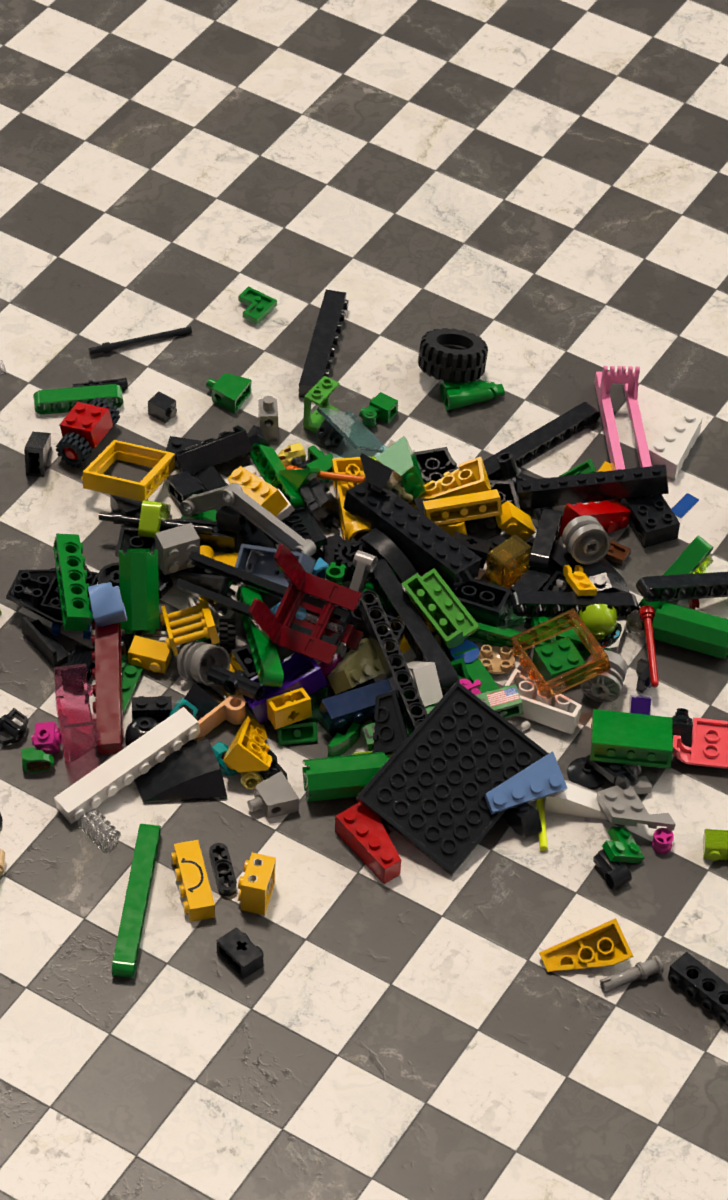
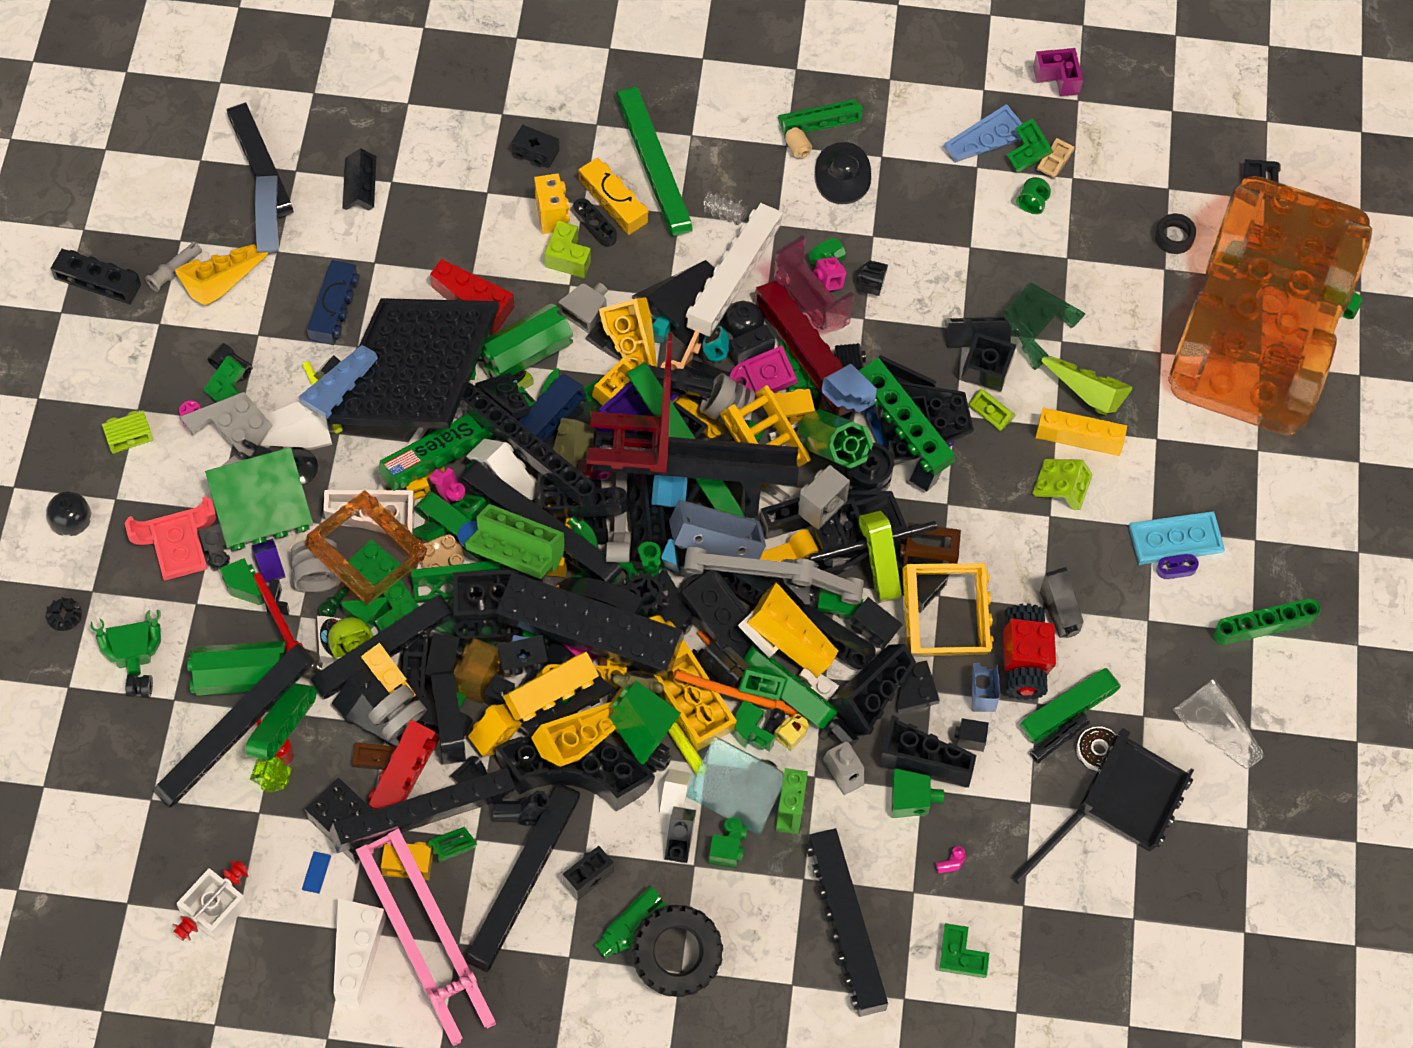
camera: 155 degrees right, 15 degrees up
black slope [360,453,403,494] -> none
none -> green slope [220,558,264,605]
none -> black beam [226,102,294,218]
none -> sand blue slope [255,176,279,253]
none -> dark blue brick [307,260,360,346]
none -> black panel [342,148,377,210]
none -> green tile [413,522,445,542]
none -> lime brick [545,221,591,278]
none -> black brick [562,846,614,900]
none -> black slope [664,806,696,863]
none -> dark pink tile [730,345,798,400]
none -> black wedge [880,715,977,788]
none -> reddish brown panel [900,522,961,566]
none -> dark pink arm [936,846,966,874]
none -> medium blue piece [971,663,1000,712]
none -> tile [1076,727,1115,771]
none -> black panel [1078,728,1194,852]

